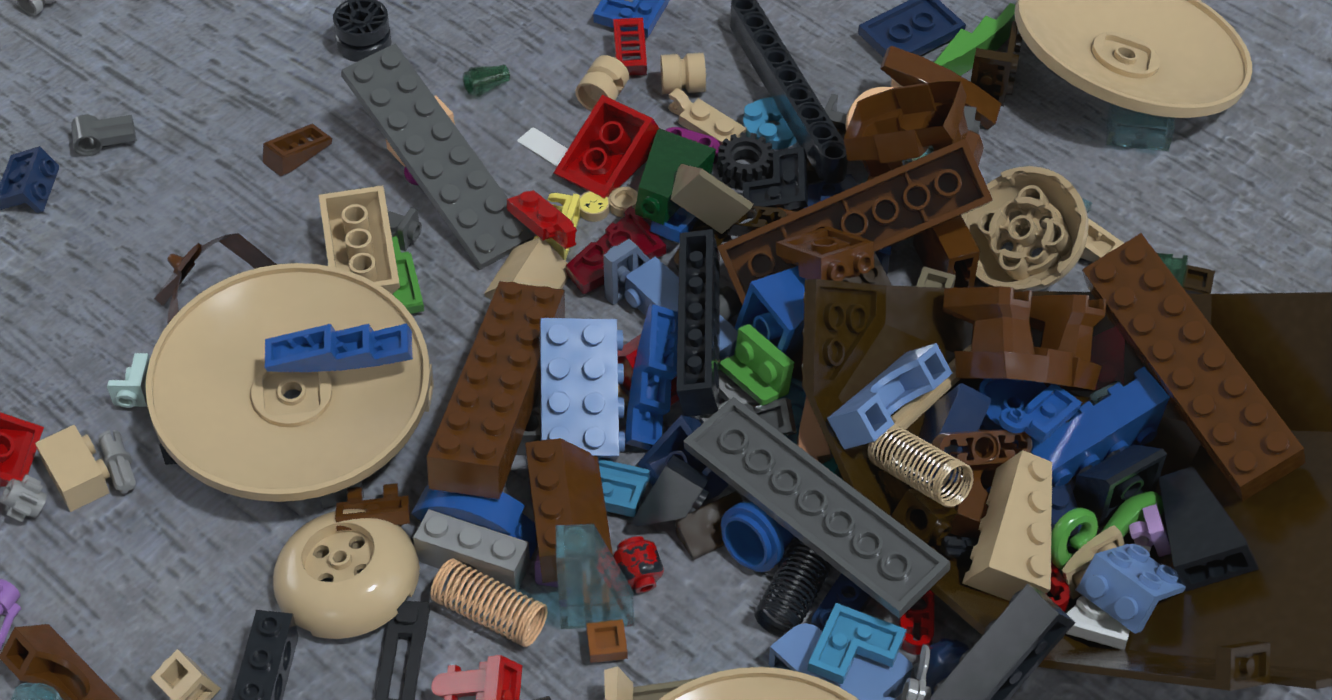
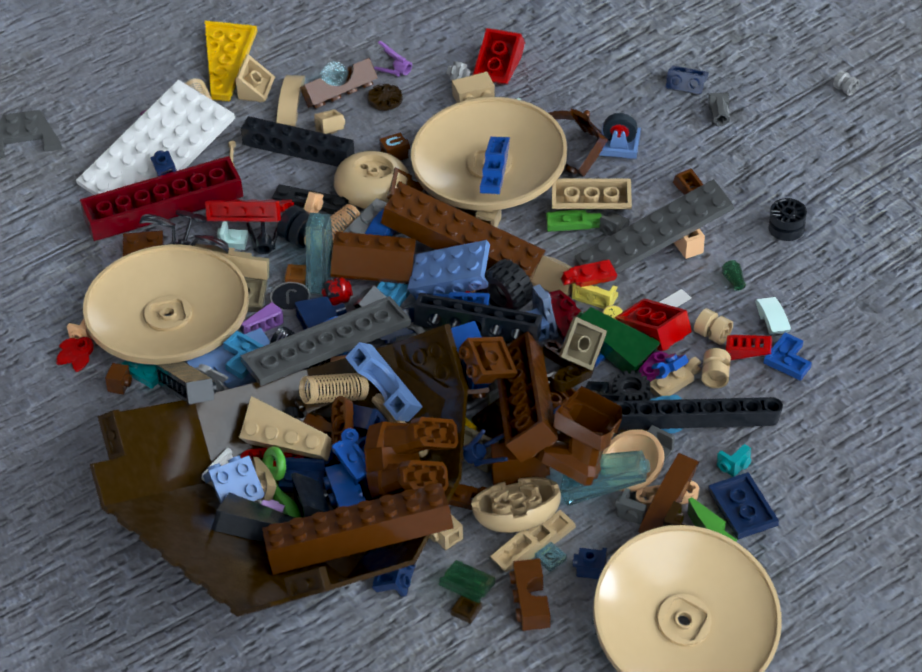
camera: 105 degrees right, 5 degrees down
none -> medium lavender slope [241,302,284,334]
none -> black tile [270,282,311,316]
none -> black wheel [277,205,320,248]
none -> dark blue torso [295,296,347,330]
none -> light nougat bracket [304,192,324,216]
none -> dark brown wheel [368,83,403,111]
none -> reddish brown brick [379,132,410,161]
none -> dark blue plant [463,429,508,467]
none -> black tyre [481,259,533,311]
none -> reddish brown arch [509,558,550,631]
none -> dark blue brick [573,547,607,579]
none -> plate [599,113,641,159]
none -> blue plate [651,353,689,379]
none -> teal bracket [716,444,751,477]
none -> light aqua slope [755,297,791,335]

